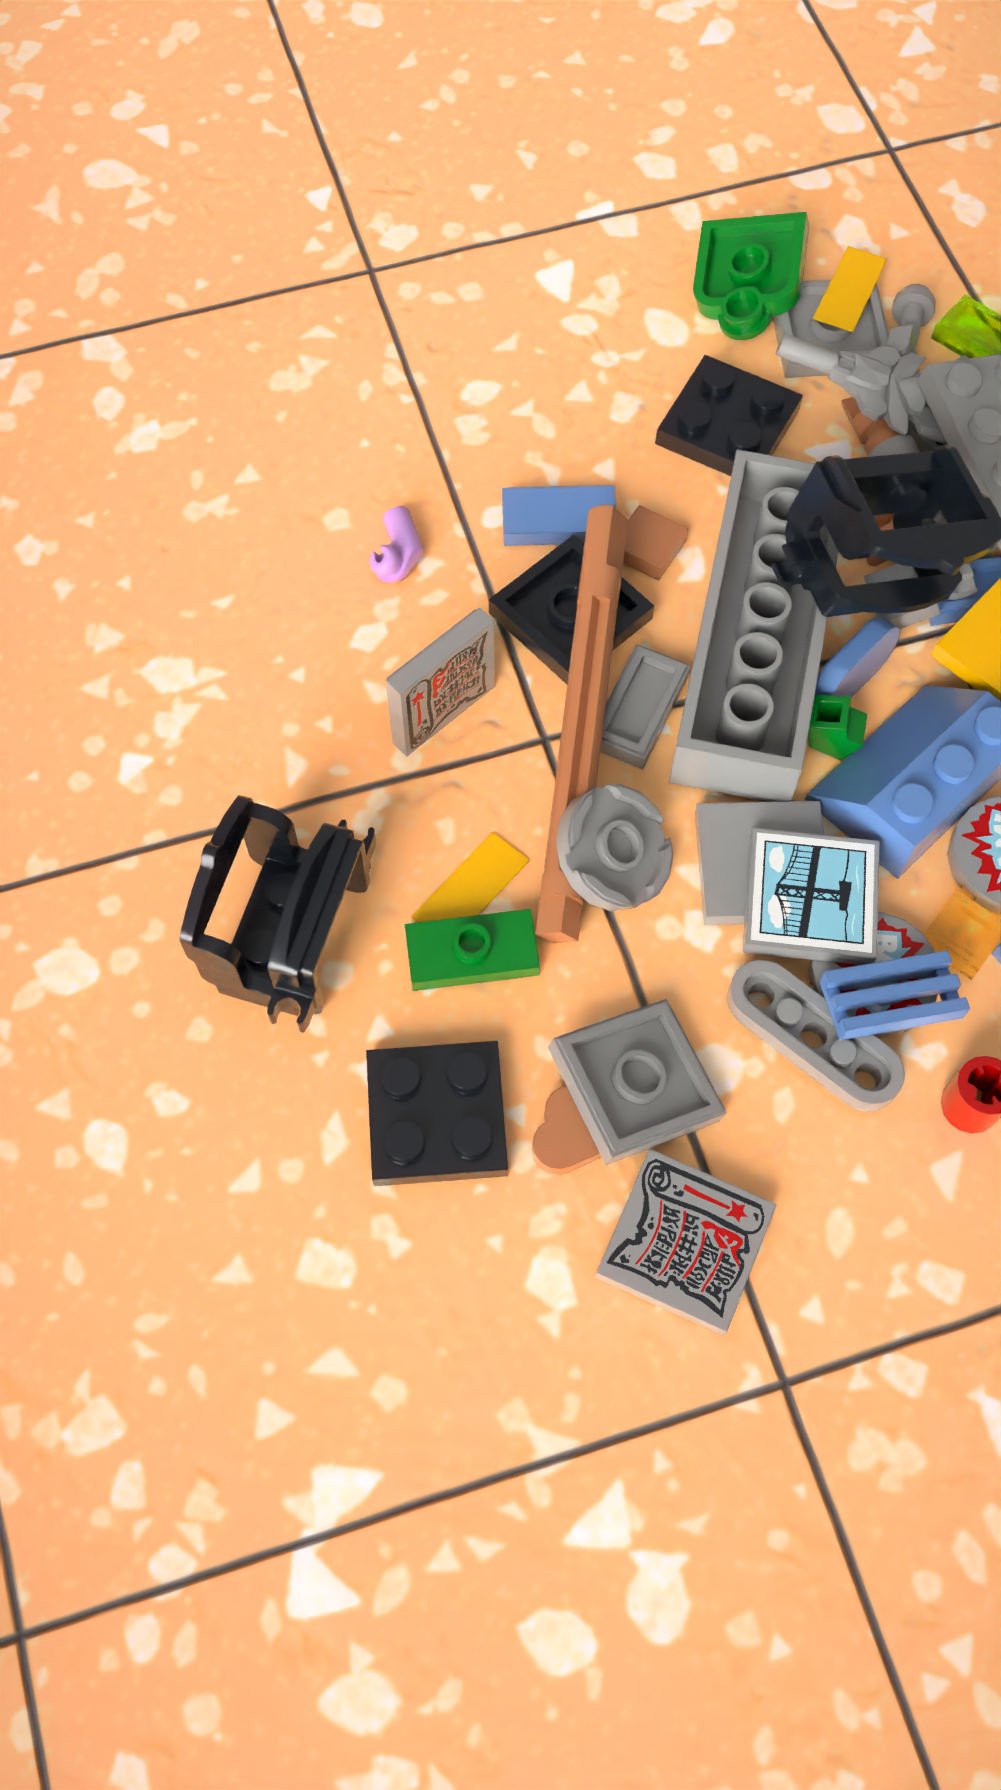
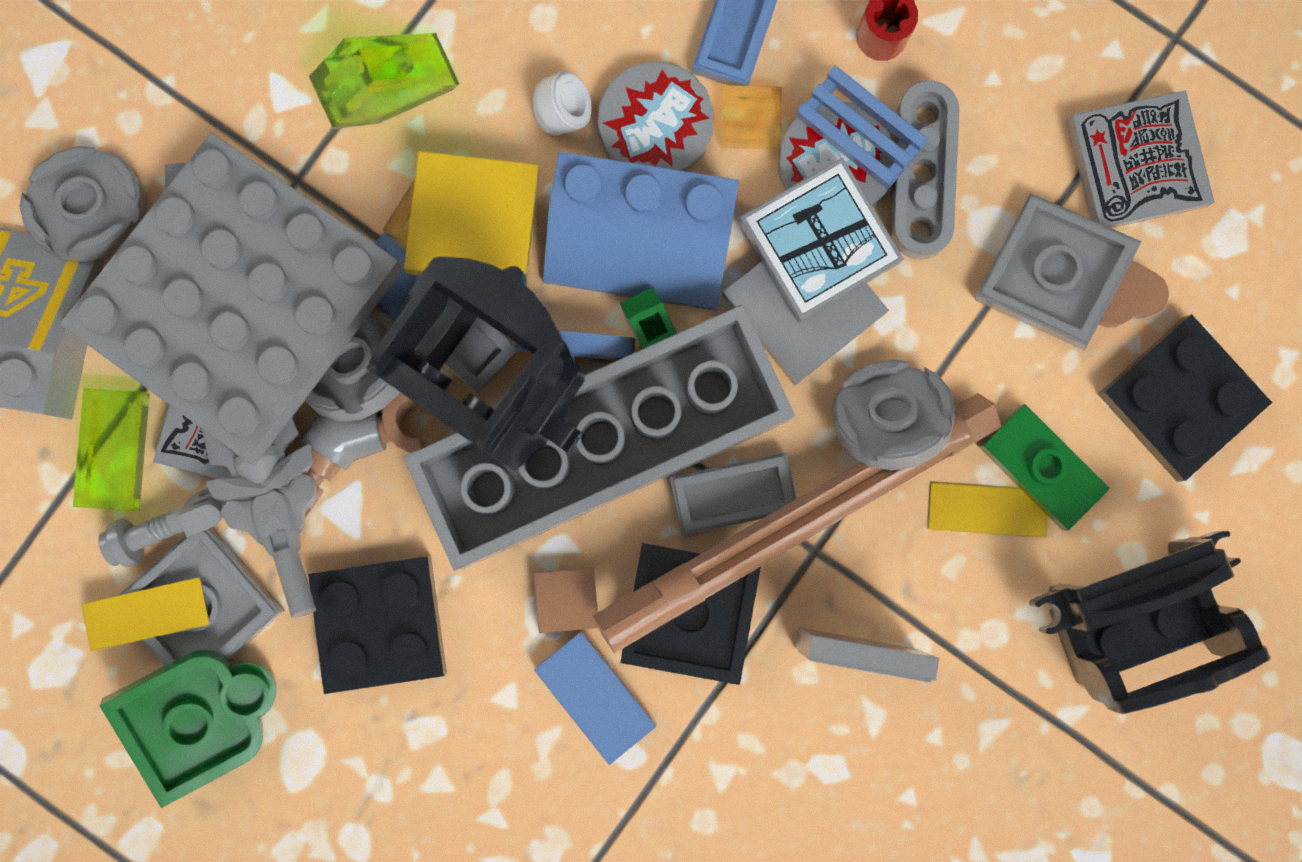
camera: 130 degrees left, 20 degrees up
lavender arm [369,506,423,583] -> none

